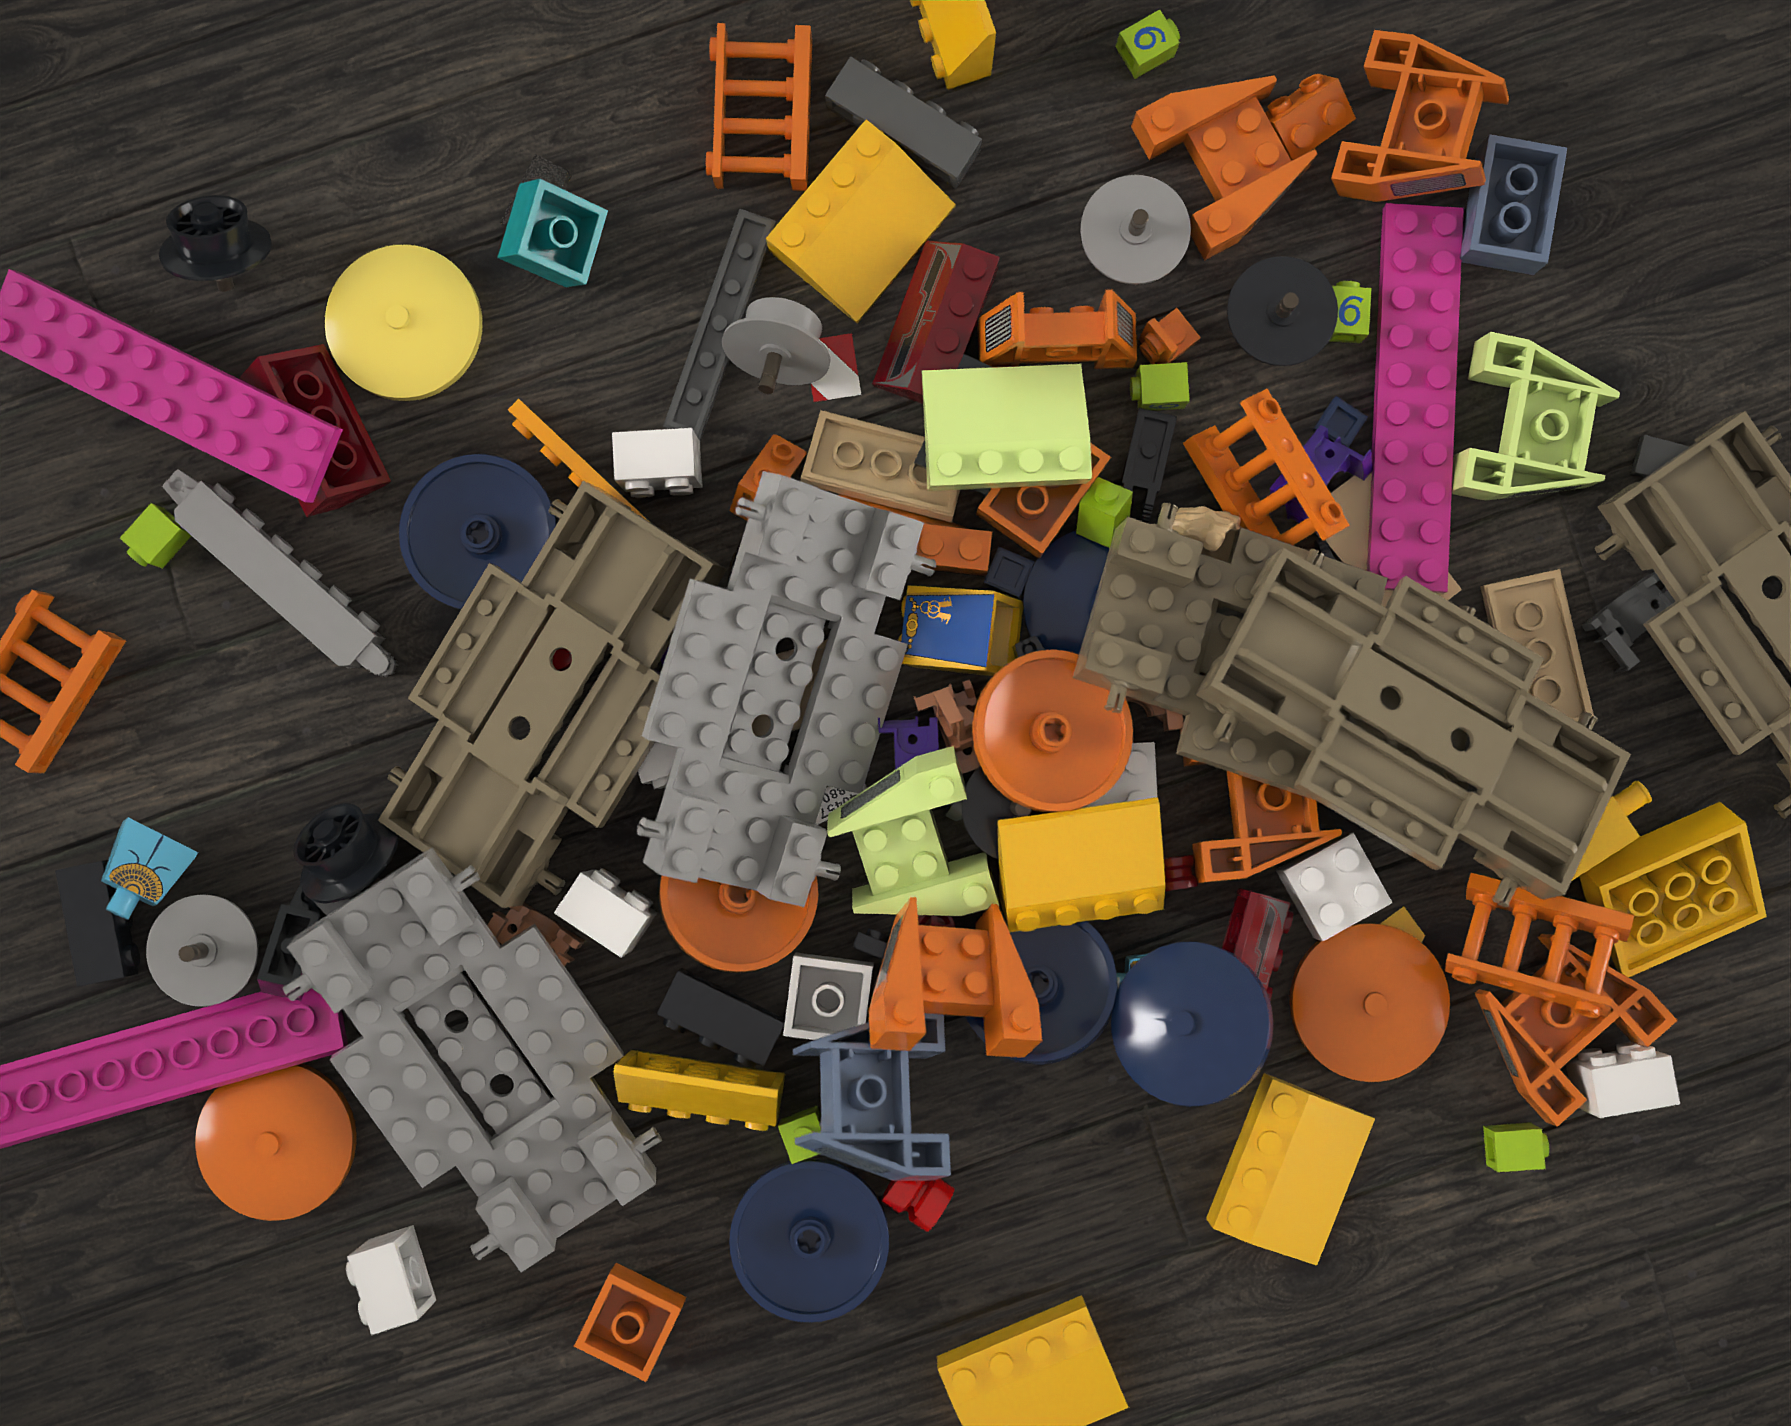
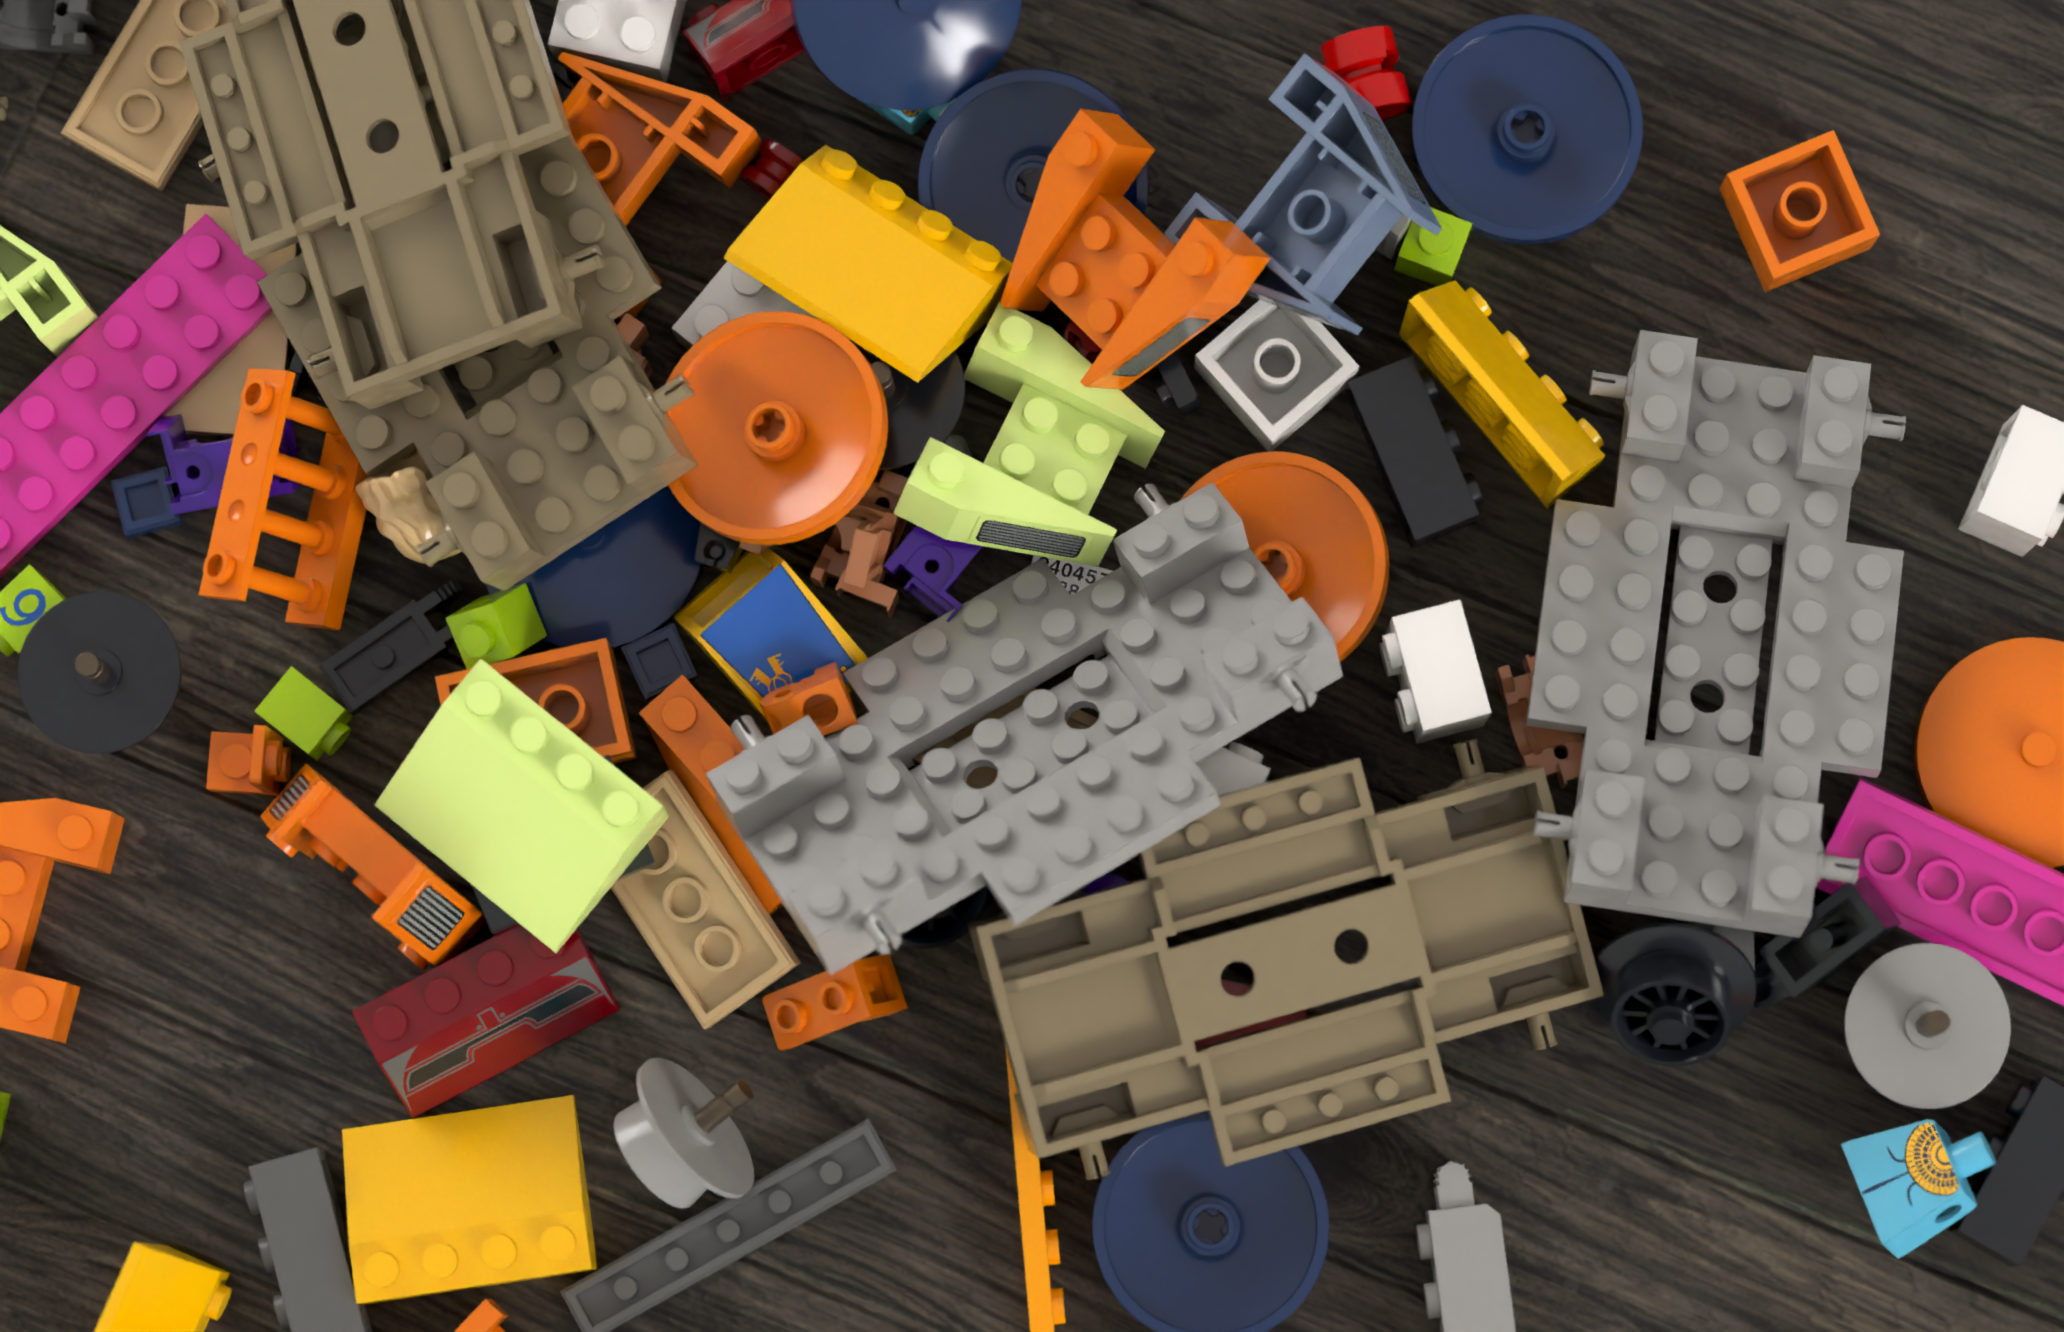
camera: 140 degrees left, 5 degrees down
white brick [612,428,702,498] -> none
white sticker [811,333,861,402] -> none
light grey piece [1080,175,1191,285] -> none
none -> orange leg [760,661,858,736]

